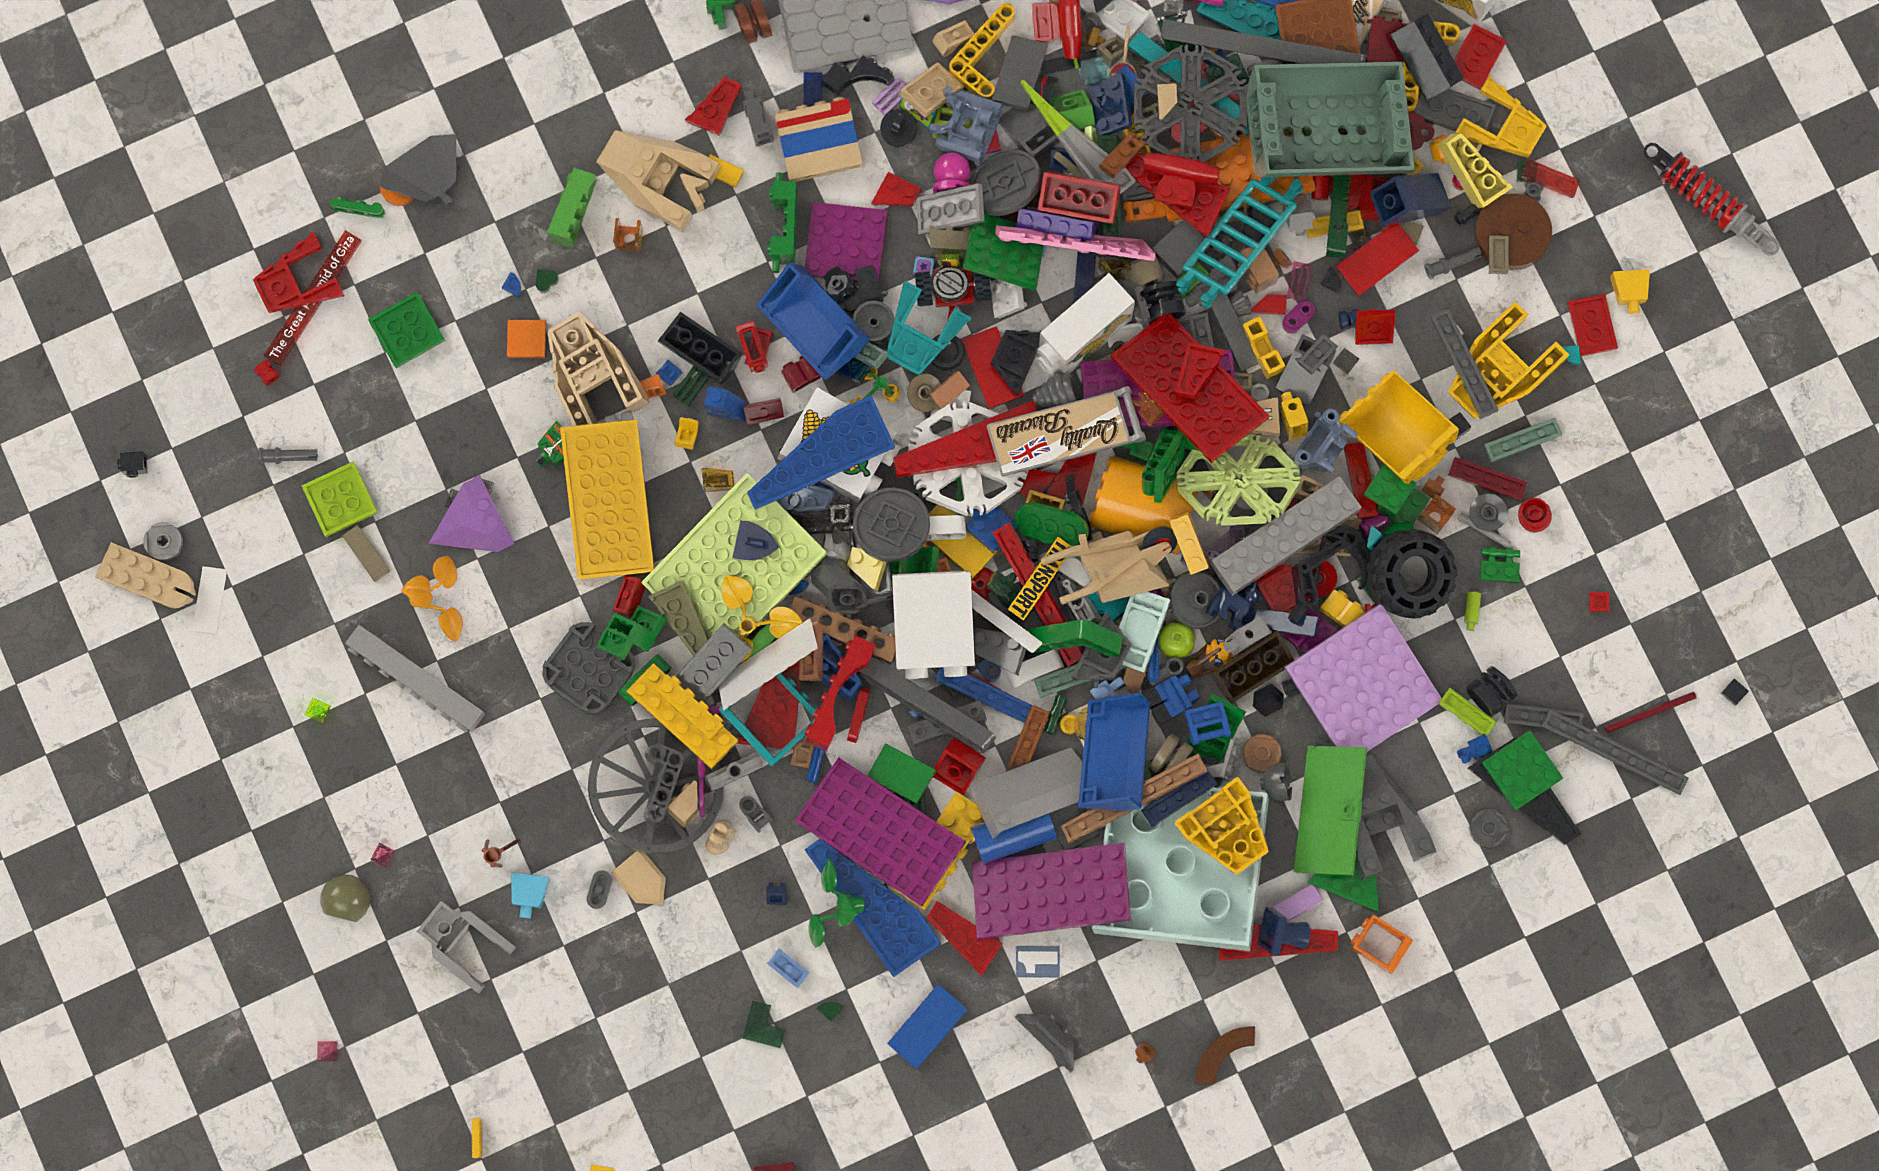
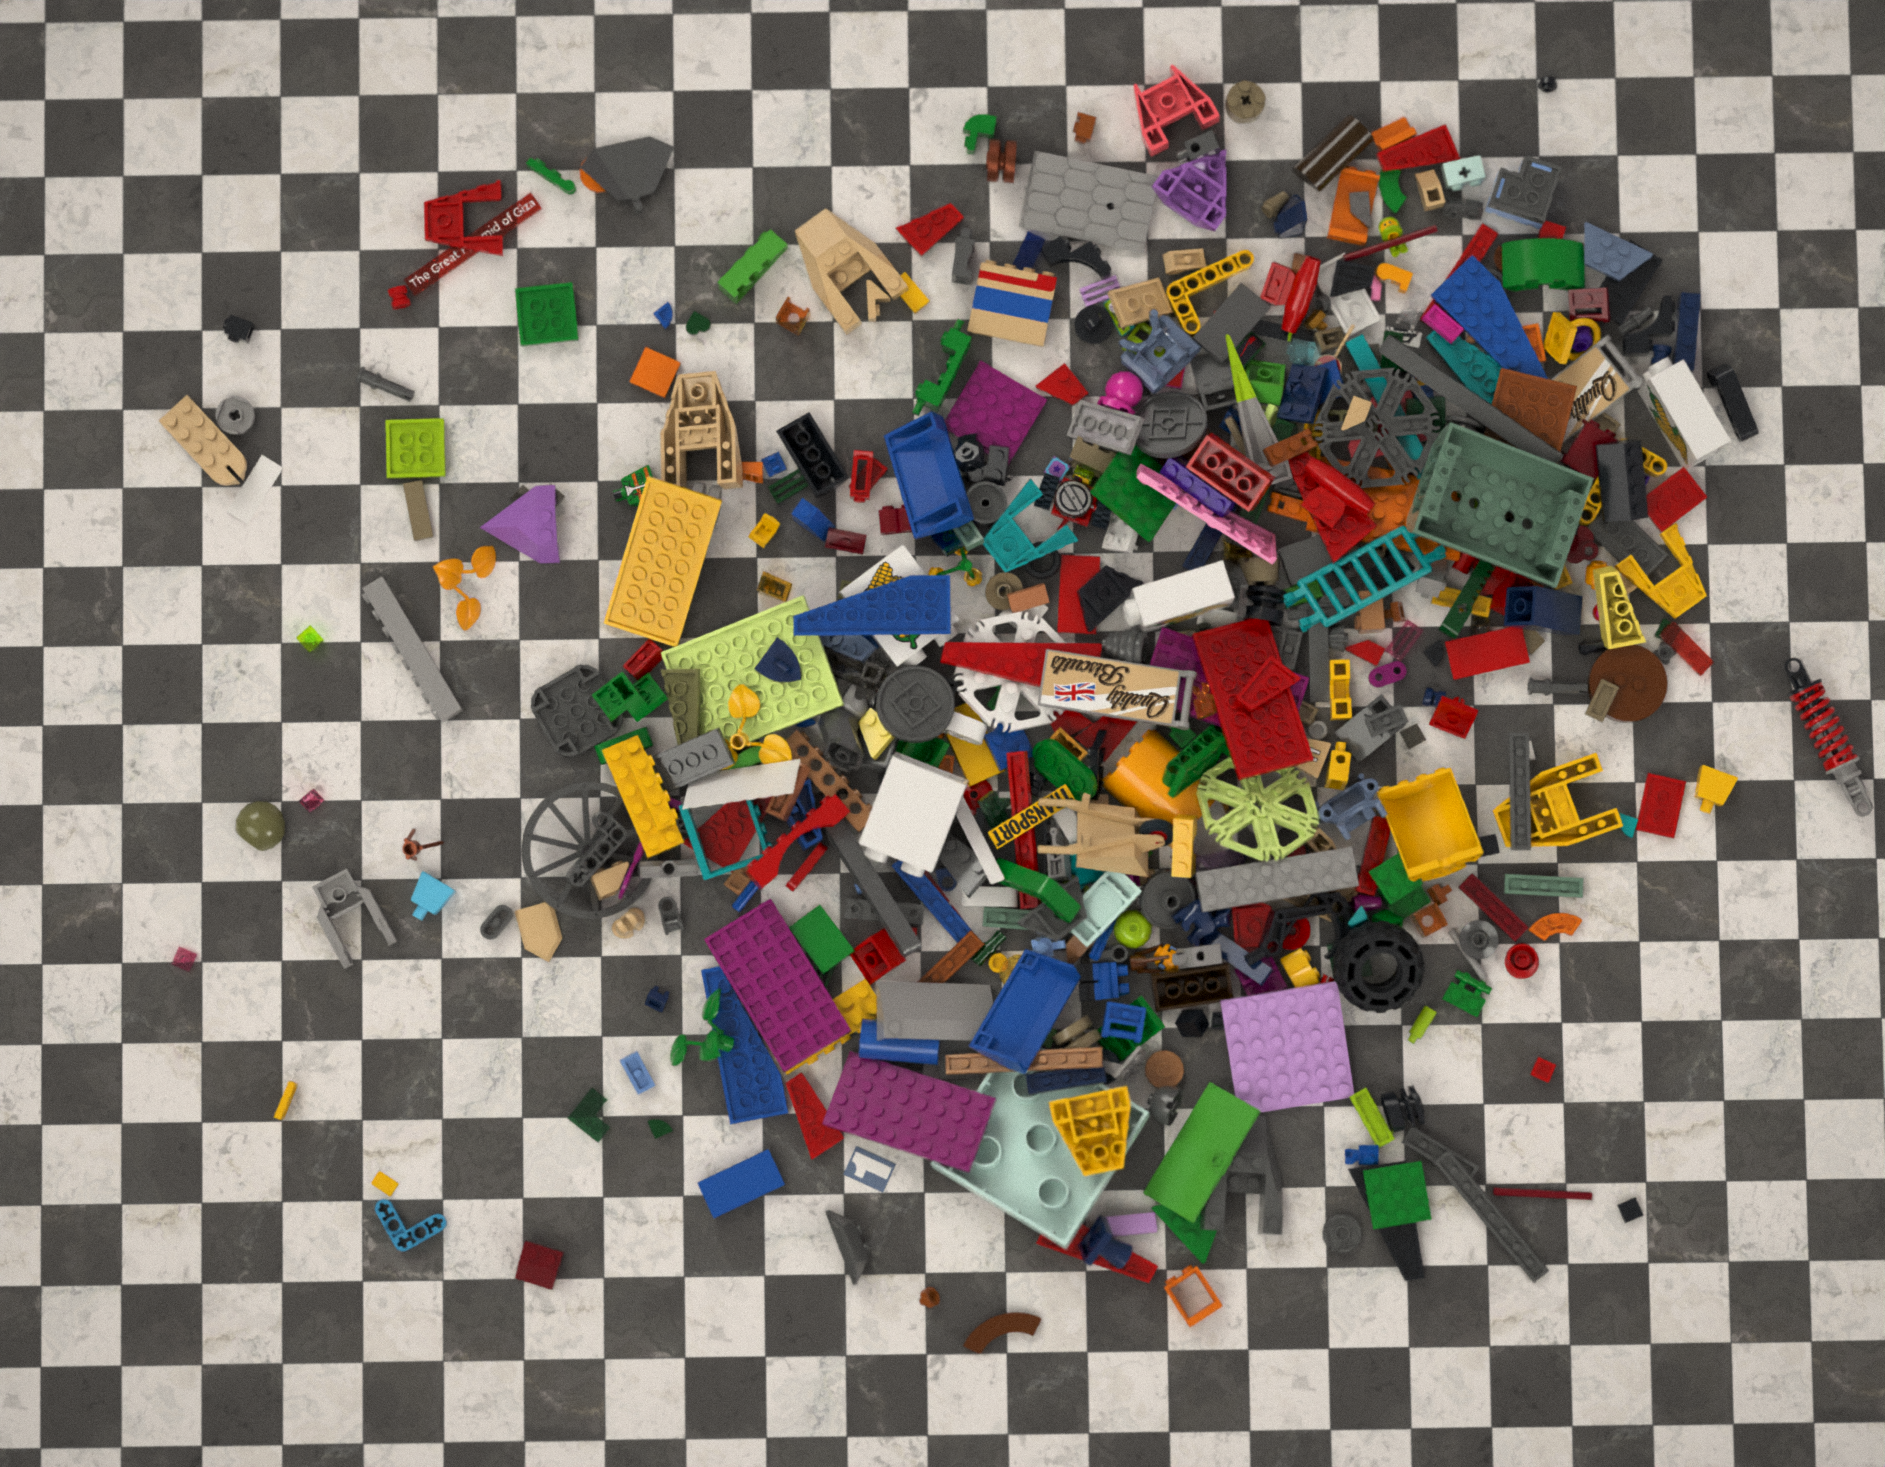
camera: 20 degrees right, 5 degrees up
none -> orange tile [1528,913,1582,941]

